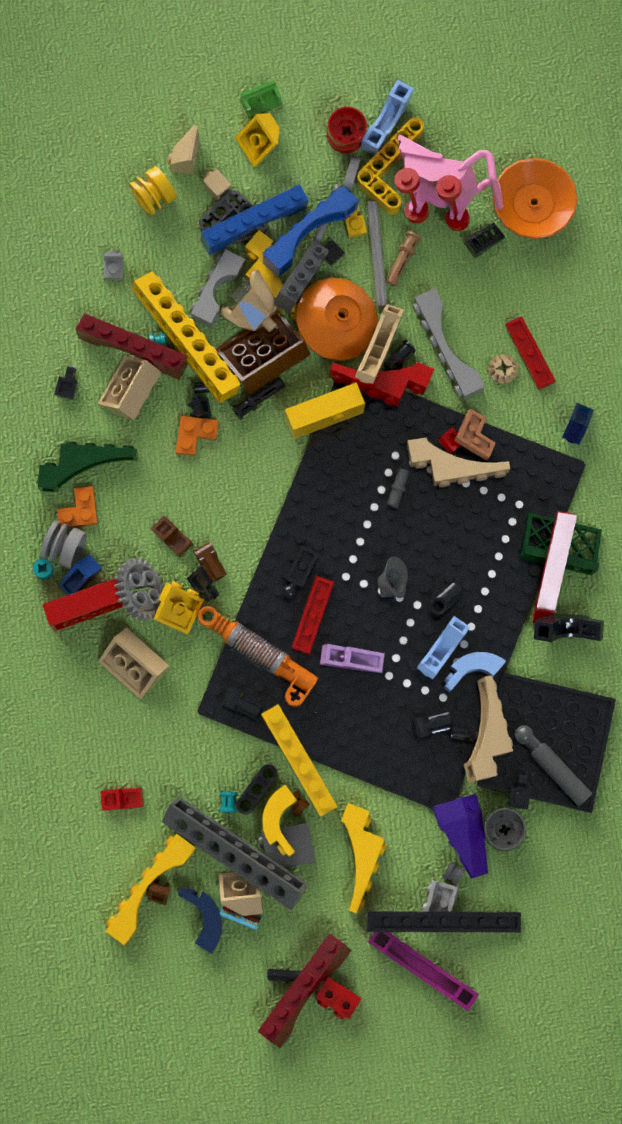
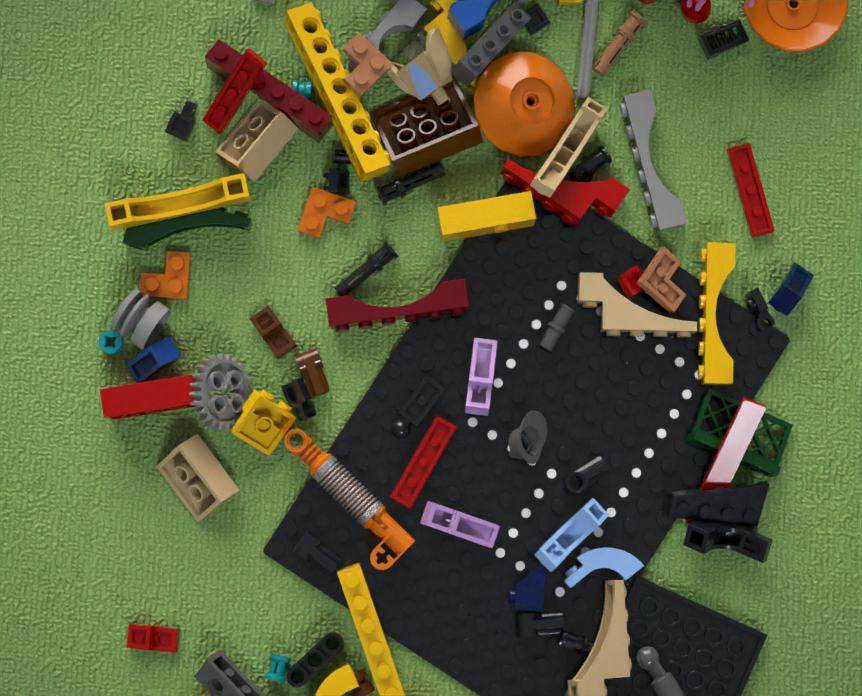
camera: 10 degrees right, 5 degrees up
tan gear [488,354,518,384] -> none
none -> yellow arch [104,173,252,231]
none -> red tile [202,48,267,134]
none -> dark red arch [326,278,470,332]
none -> black pin [334,241,399,296]
none -> nougat plate [343,32,393,98]
none -> lavender slope [465,338,497,416]
none -> clear blue slope [509,563,546,612]
none -> black wing [666,481,769,527]
none -> yellow arch [697,242,736,386]
none -> black plate [745,287,775,332]

